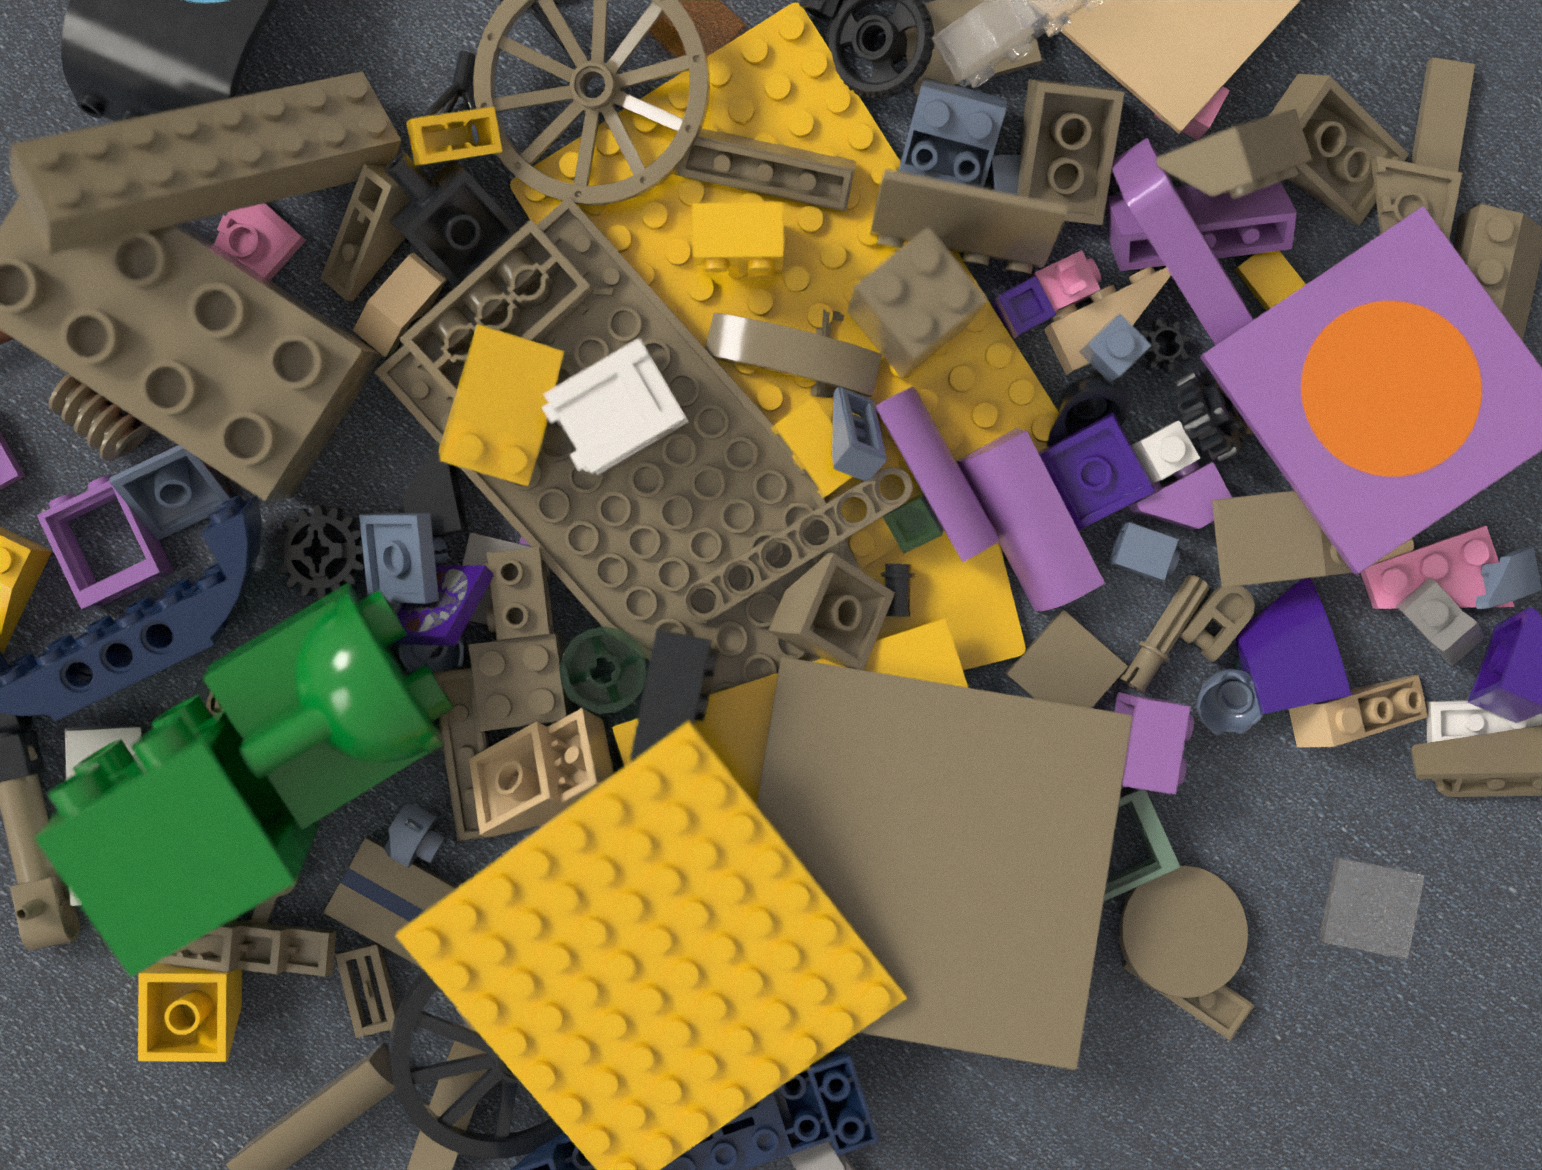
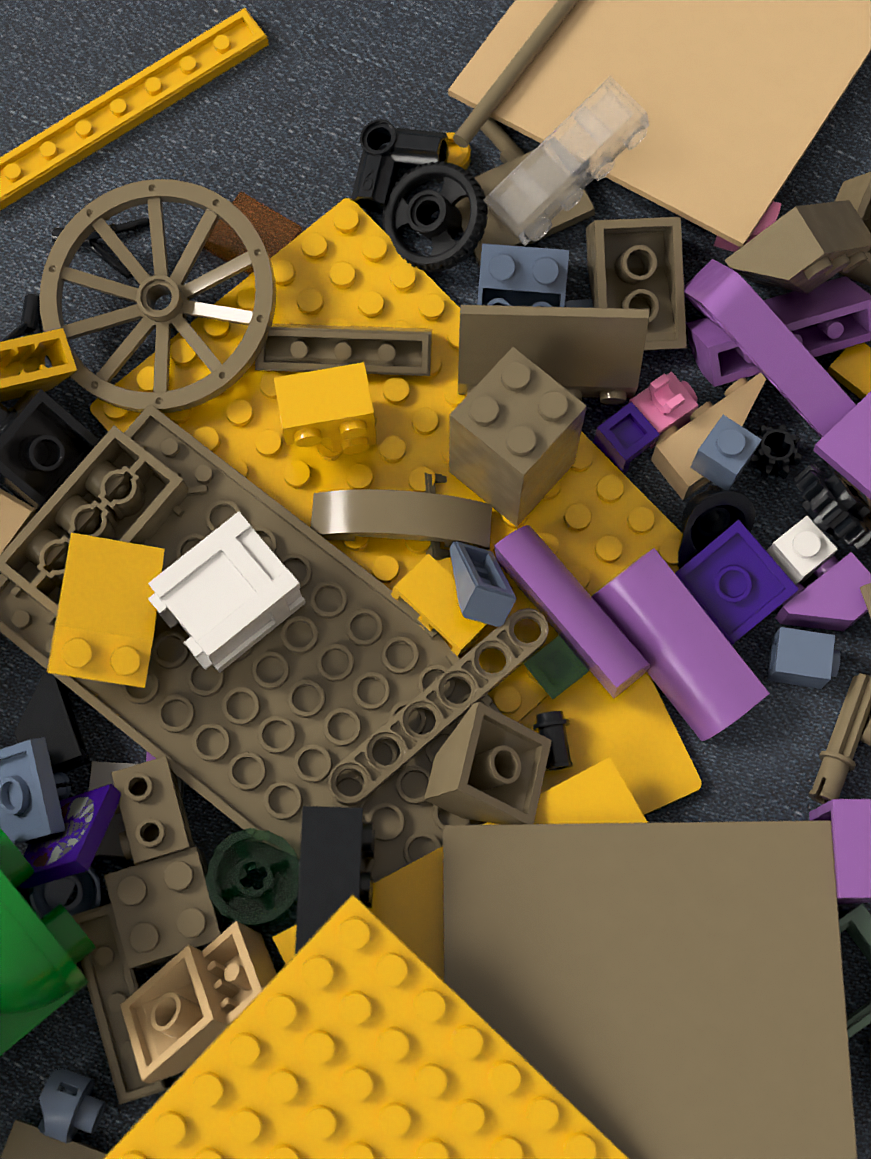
camera: 15 degrees left, 15 degrees down
dark tan tile [1005,610,1128,708] -> none

